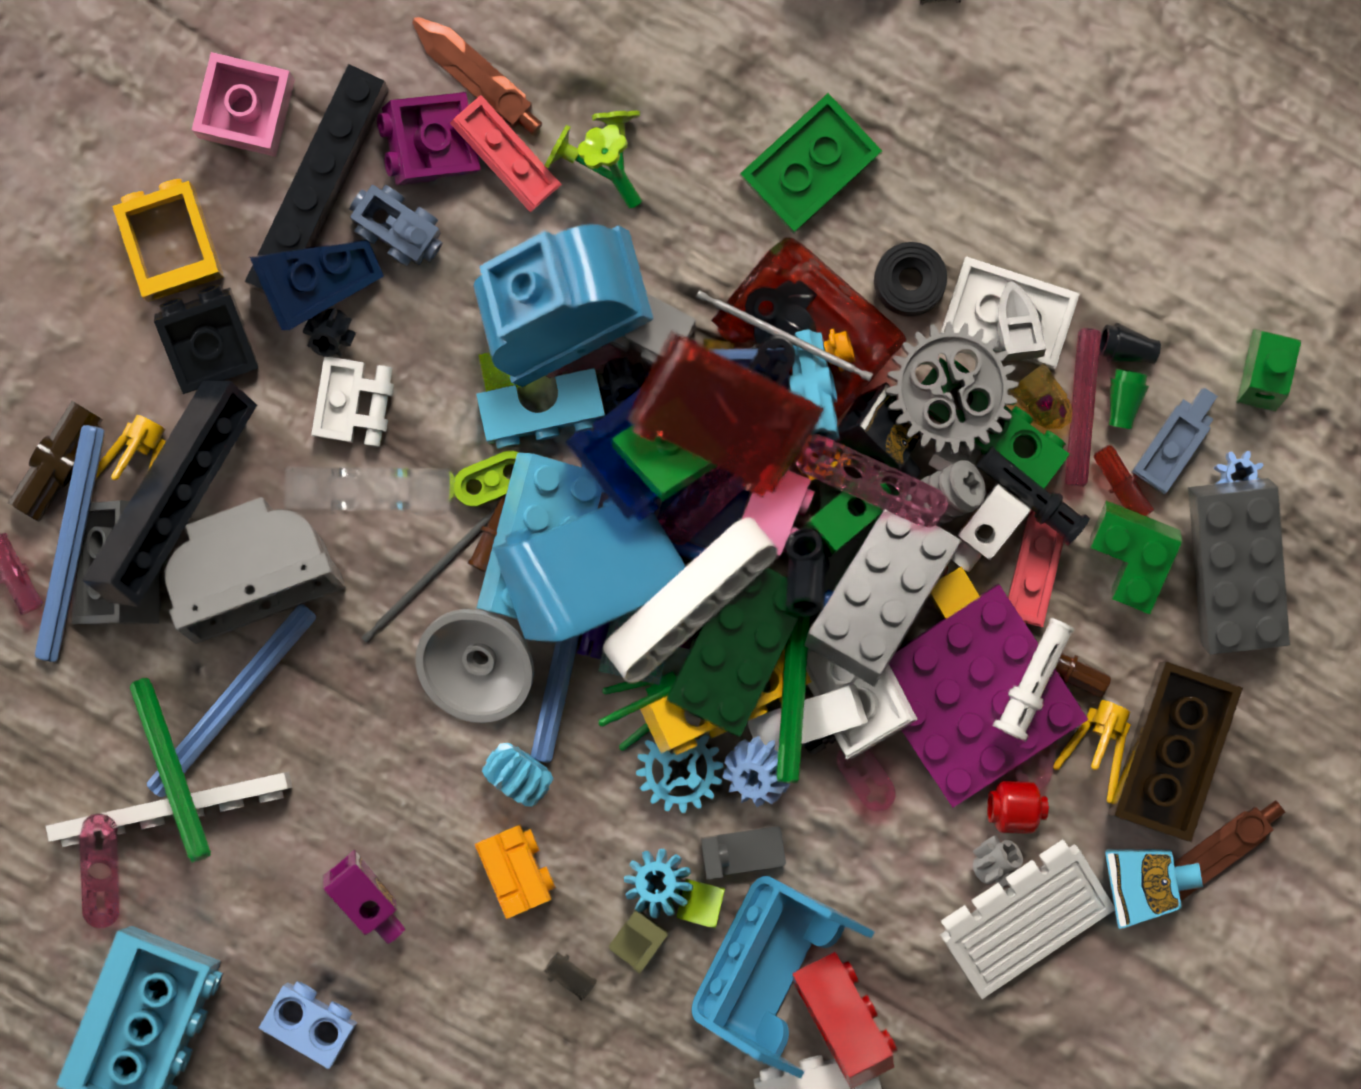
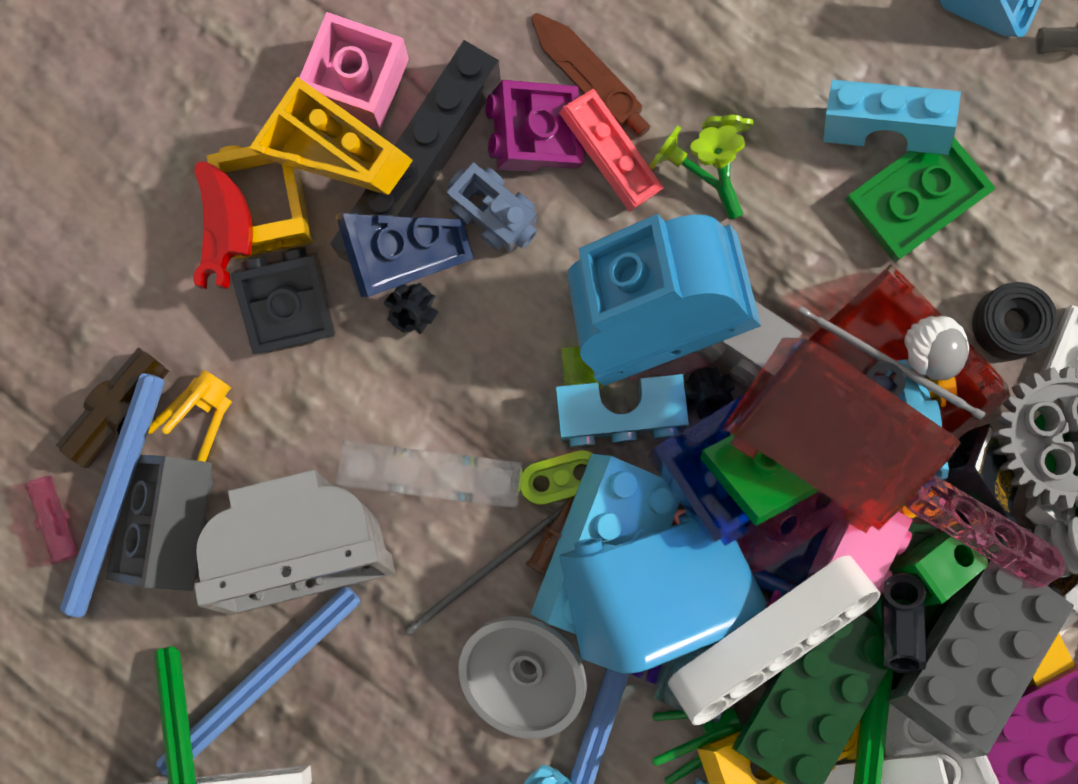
camera: 10 degrees right, 5 degrees down
black brick [82,381,257,606] -> none
white plate [311,357,394,447] -> none
black plate [744,280,818,348] -> none
none -> red piece [193,161,253,289]
none -> yellow wedge [249,76,413,195]
none -> medium azure arch [823,80,961,155]
none -> hair [904,316,969,381]

